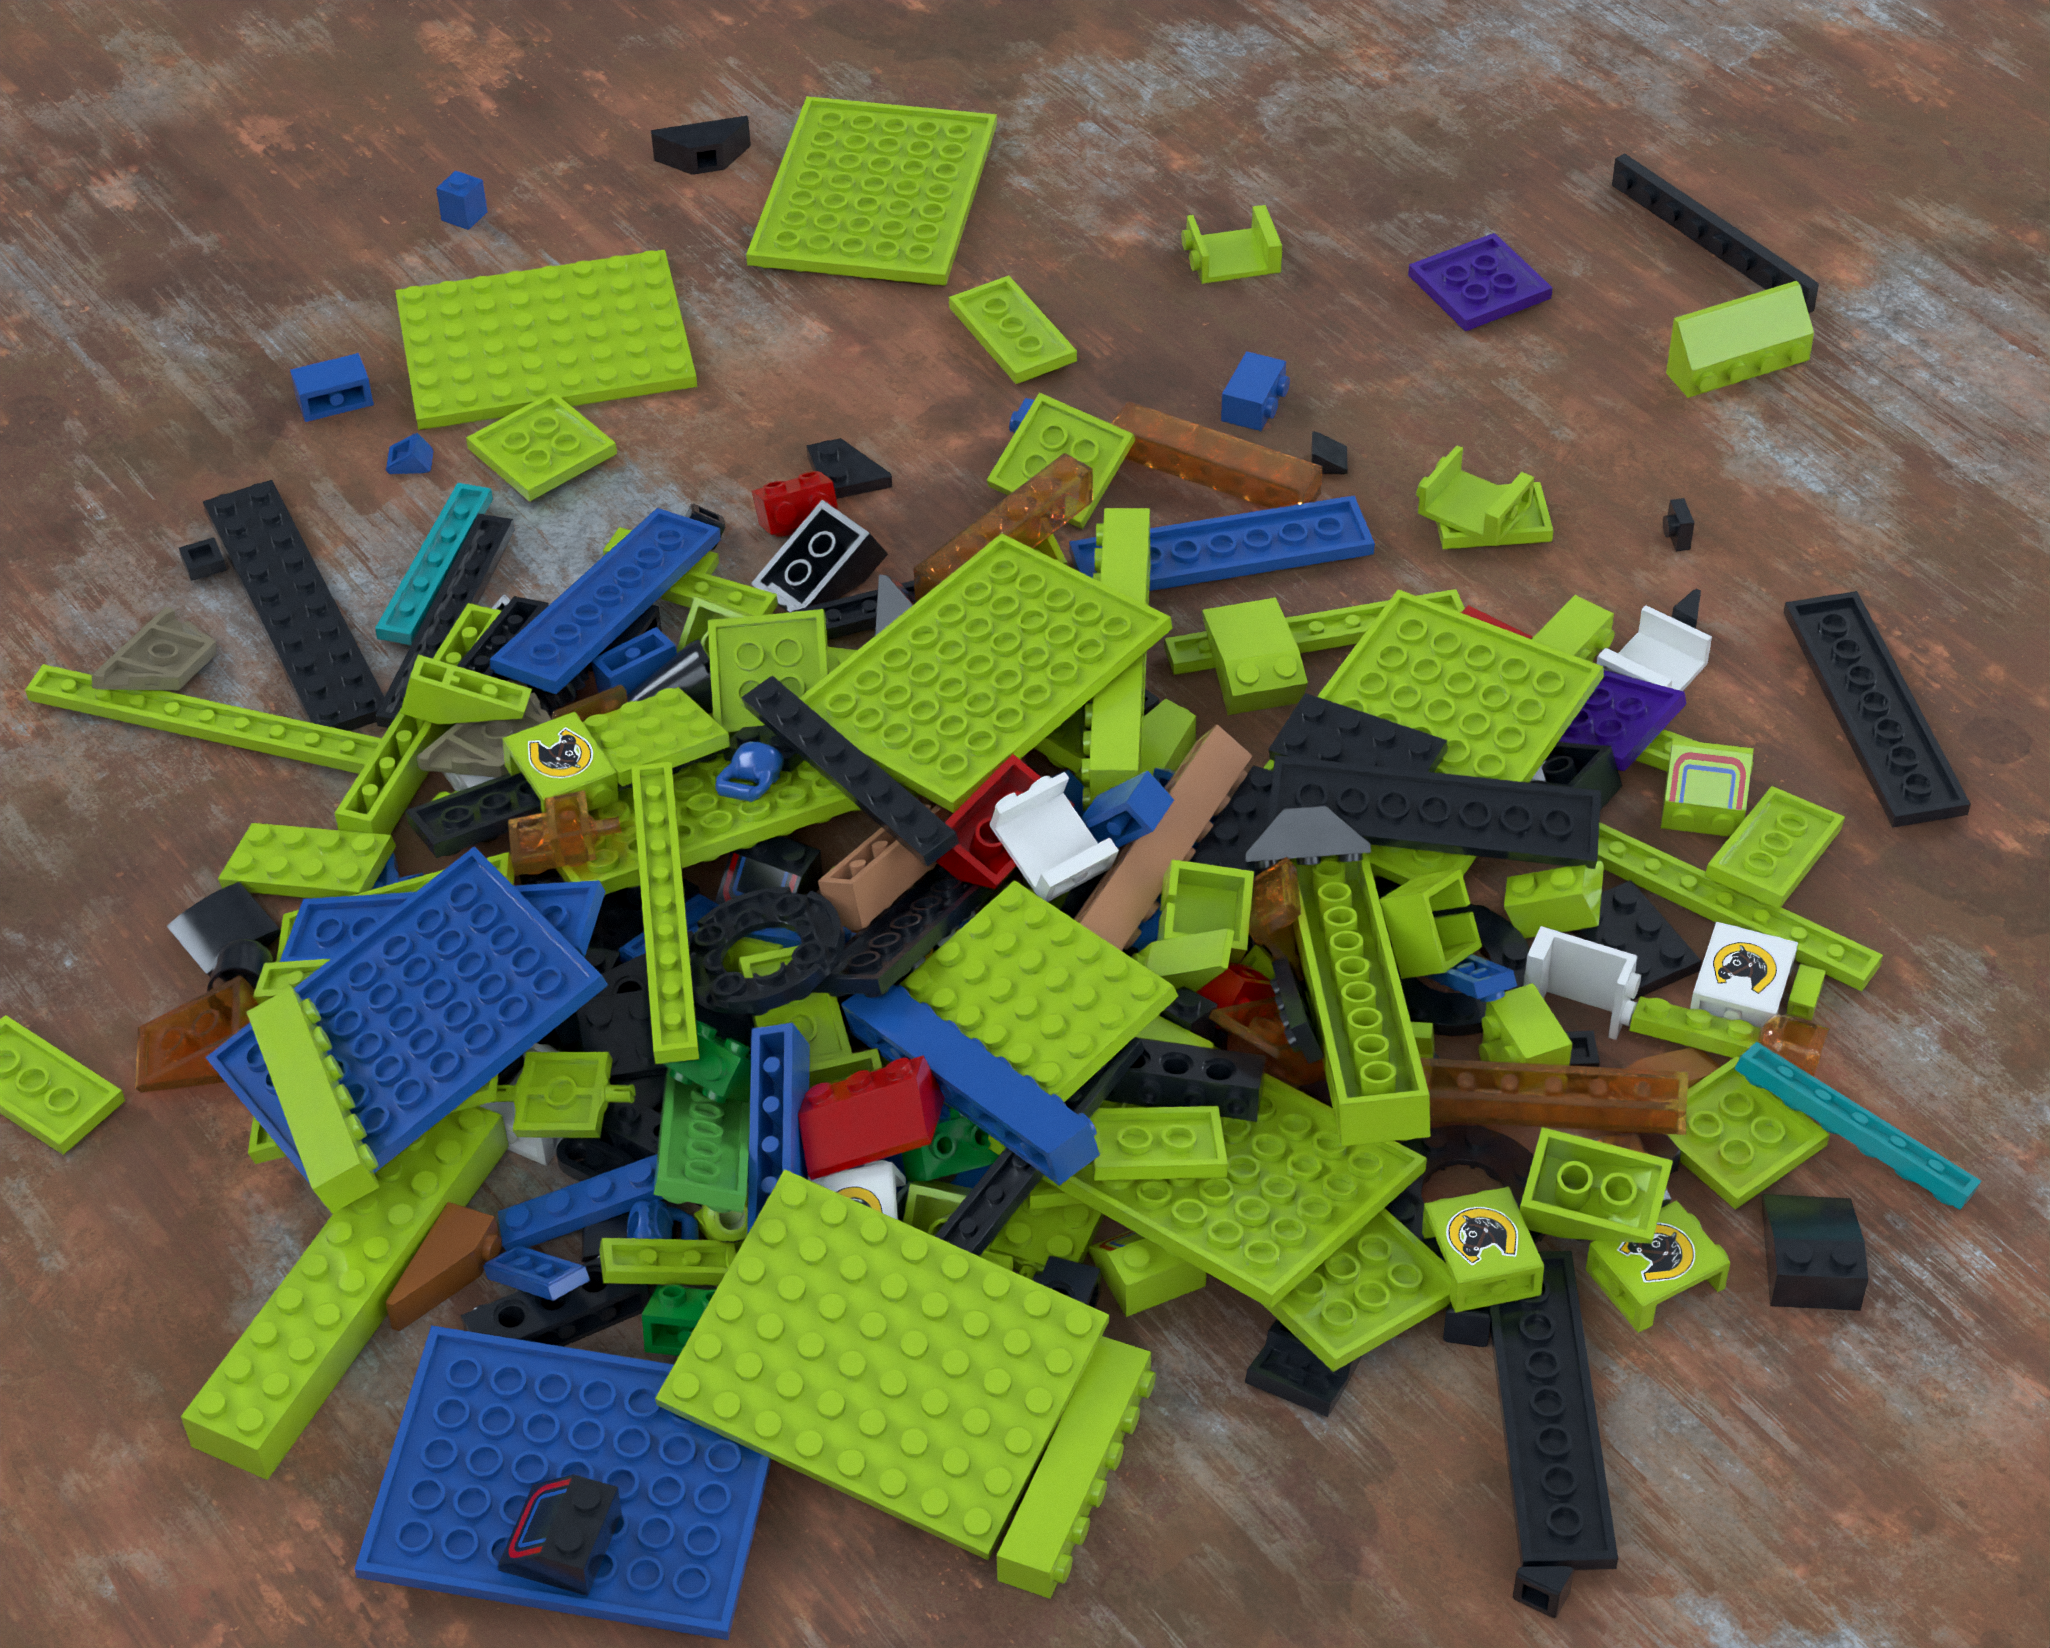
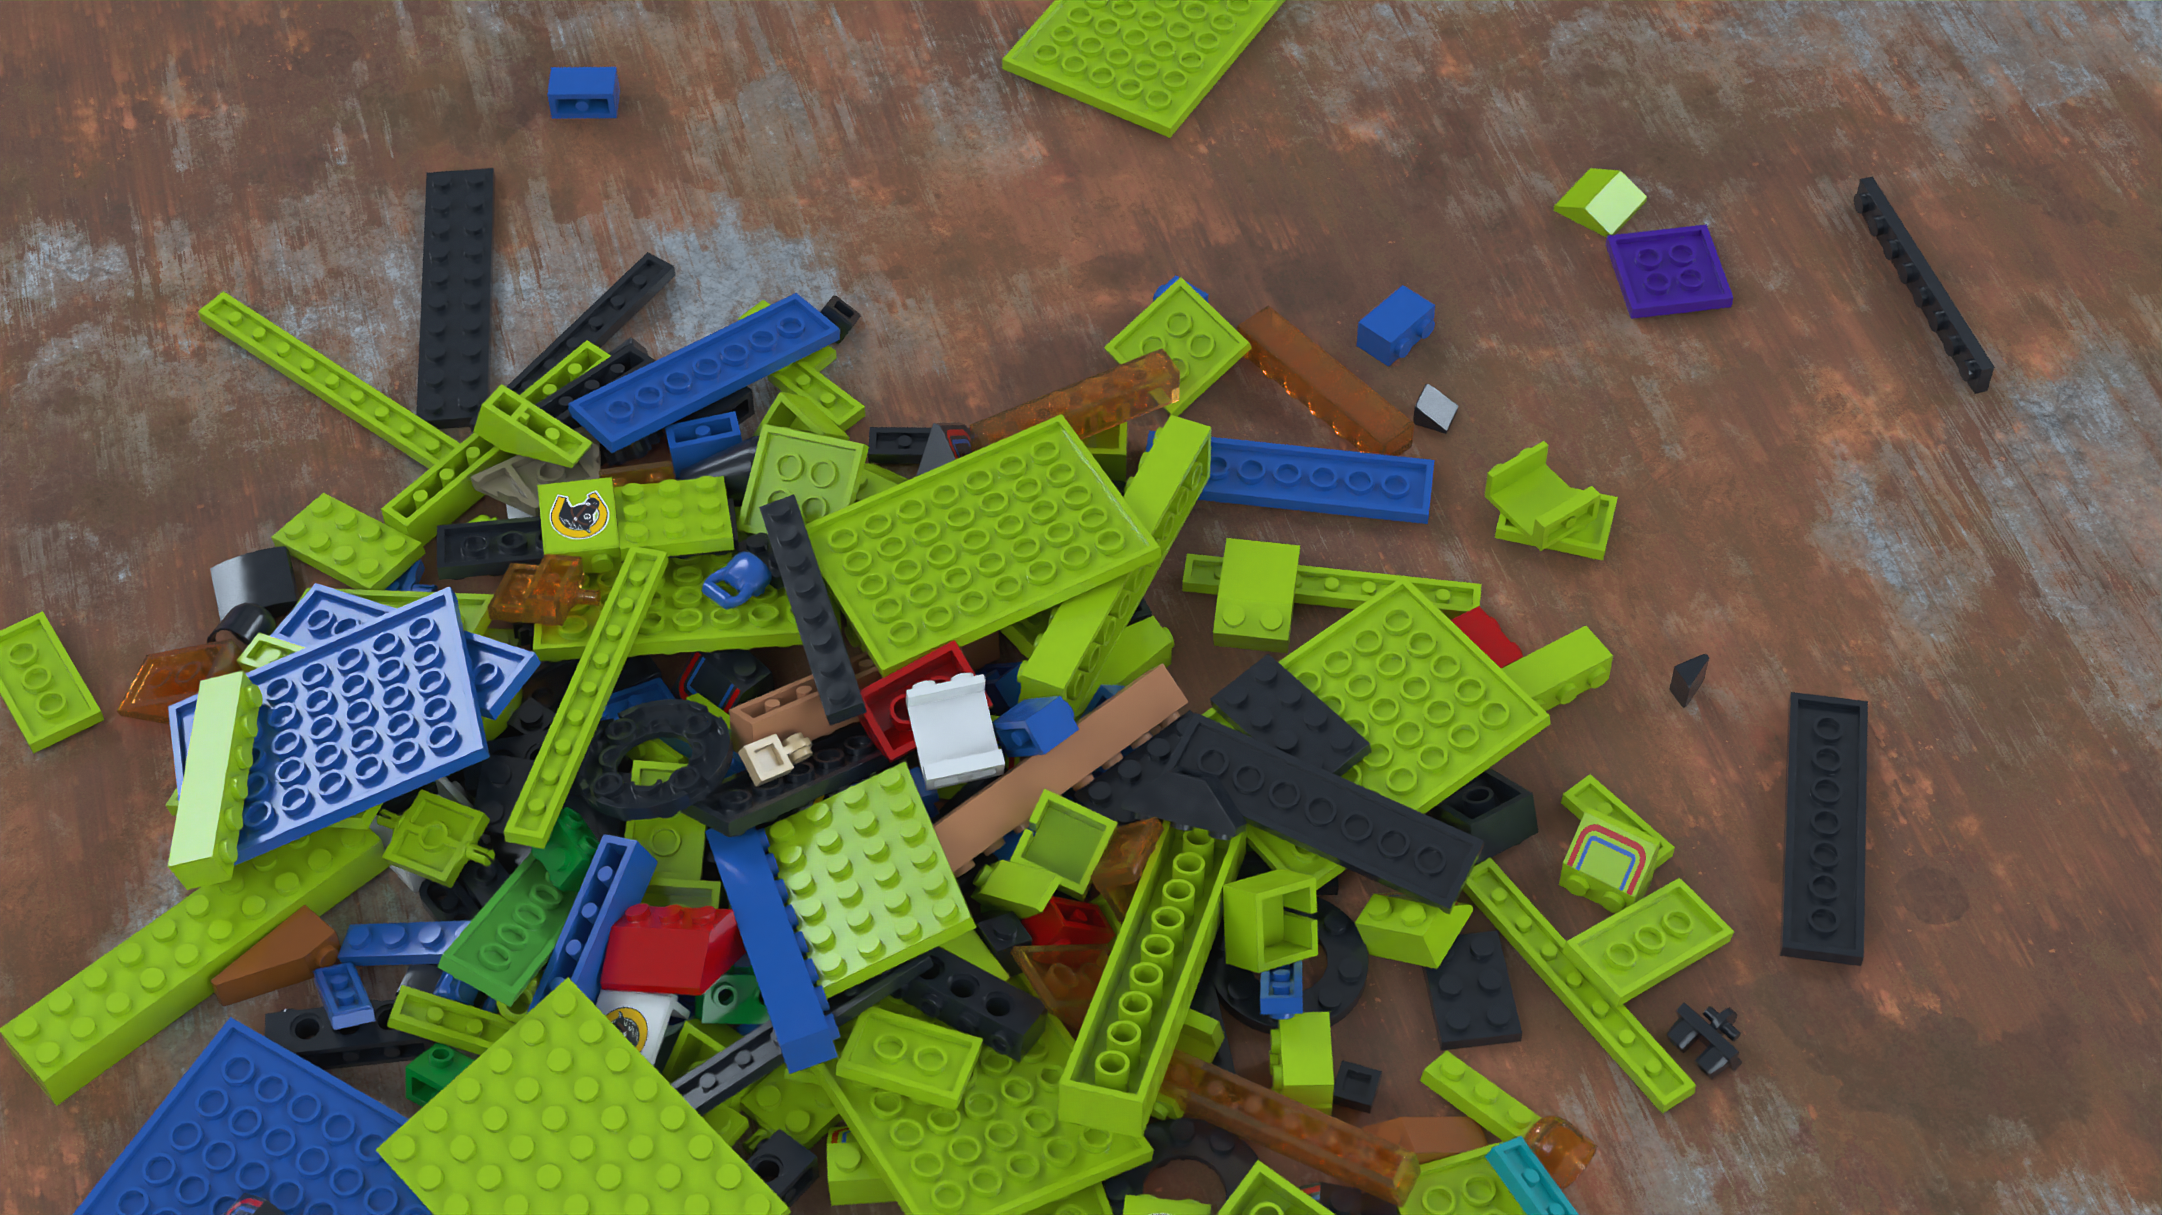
camera: 20 degrees right, 5 degrees up
dark tan wing [92,606,216,690] -> none
black plate [179,537,227,581] -> none
teal plate [375,483,493,645] -> none
blue slope [386,433,434,474] -> none
lime plate [395,250,698,430] -> none
lime plate [466,392,617,501] -> none
black slope [751,500,888,612] -> none
red brick [752,471,839,537] -> none
black wing [806,438,892,499] -> none
lime plate [949,275,1077,384] -> none
lime panel [1181,205,1282,284] -> none
black plate [1269,955,1325,1064] -> none
white panel [1524,926,1641,1040] -> none
dark purple plate [1558,670,1686,771] -> none
white panel [1597,605,1712,691] -> none
black plate [1663,498,1695,552] -> none
lime slope [1666,281,1814,398] -> none
white panel [1690,922,1798,1041] -> none
lime piece [1786,964,1826,1021] -> none
none -> tan plate [738,732,813,787]
none -> lime slope [1553,168,1647,238]
none -> black hips [1666,1002,1742,1079]

